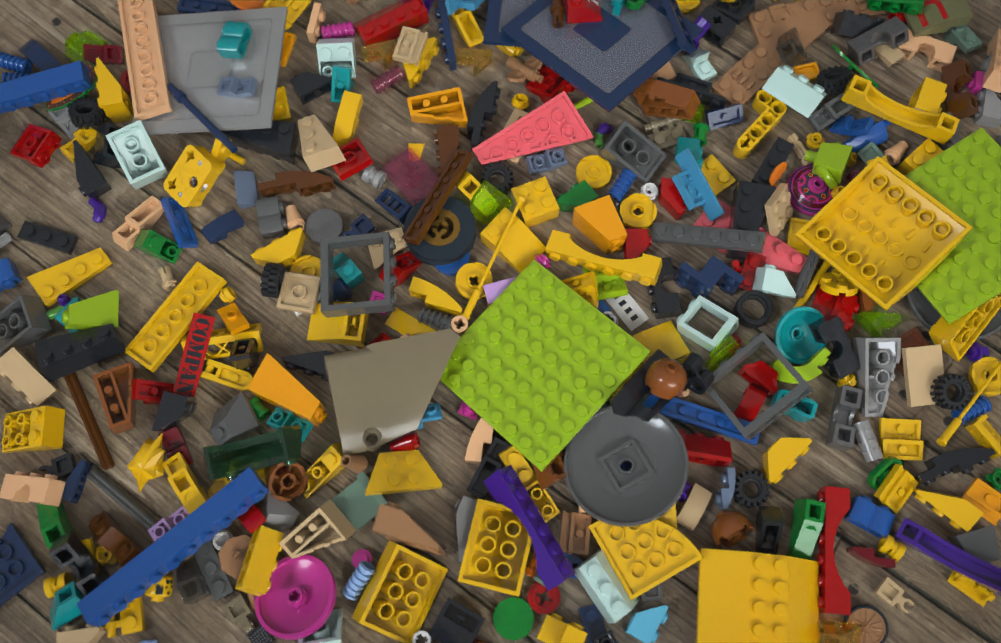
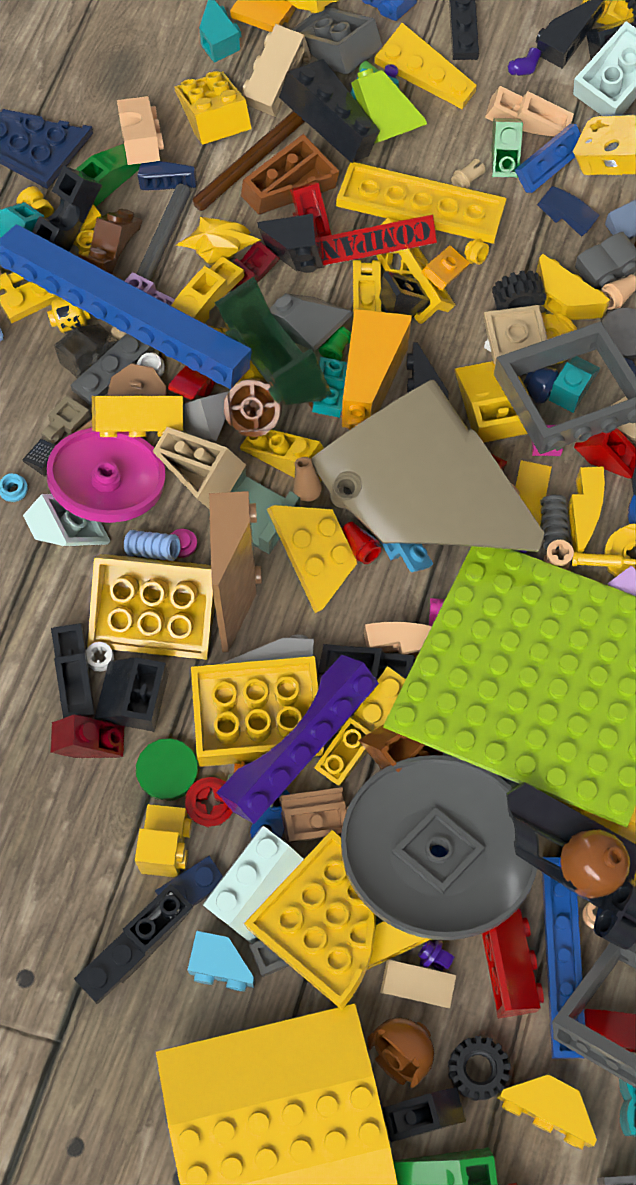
camera: 70 degrees right, 5 degrees down
black plate [39,452,77,479] -> none
sand blue slope [715,467,736,511] -> none

